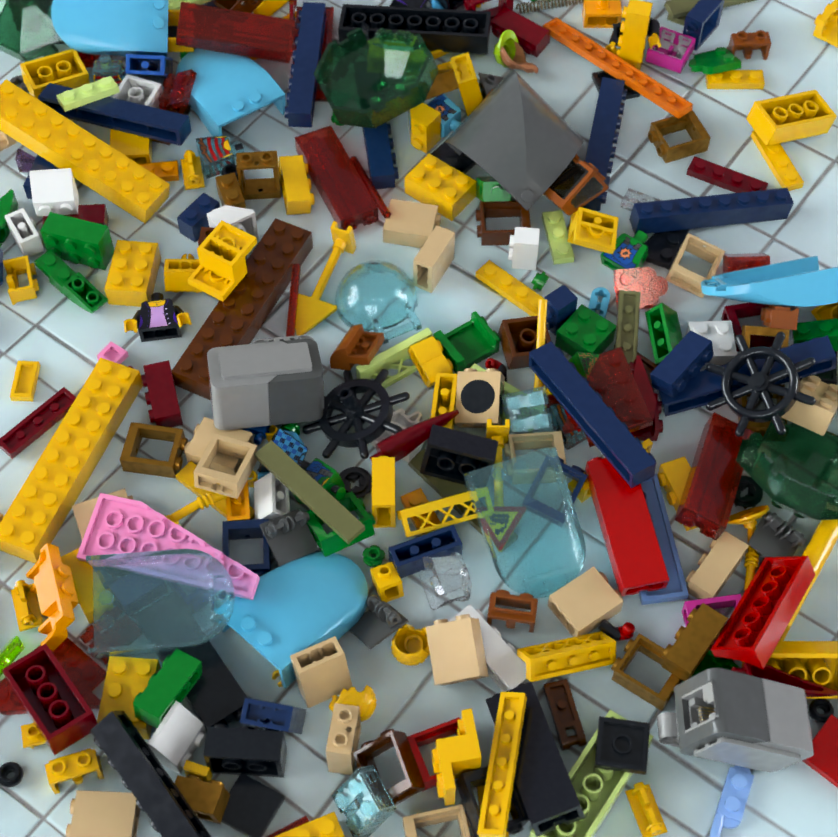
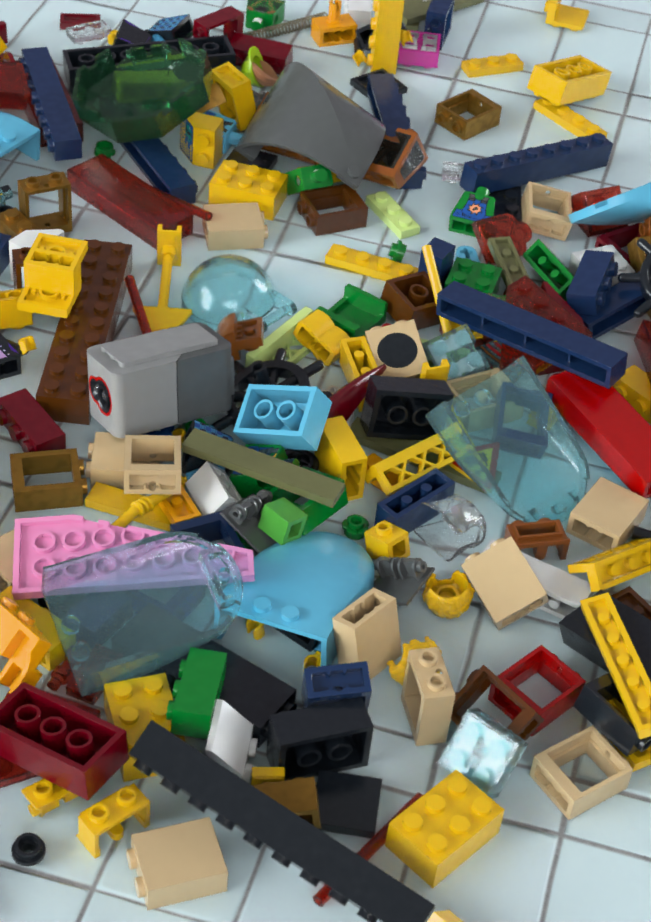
camera: 25 degrees left, 15 degrees down
yellow brick [278,155,315,215] -> none
tan brick [413,225,455,293] -> none
yellow bracket [432,708,482,806] -> none
white brick [508,227,540,270] -> none
orange plate [543,17,693,119] -> none
yellow bracket [567,207,619,254] -> none
dark red plate [686,156,769,193] -> none
green plate [689,47,741,74] -> none
dark orange window [727,30,771,60] -> none
none -> medium azure brick [233,384,332,451]
none -> bright green brick [258,497,308,545]

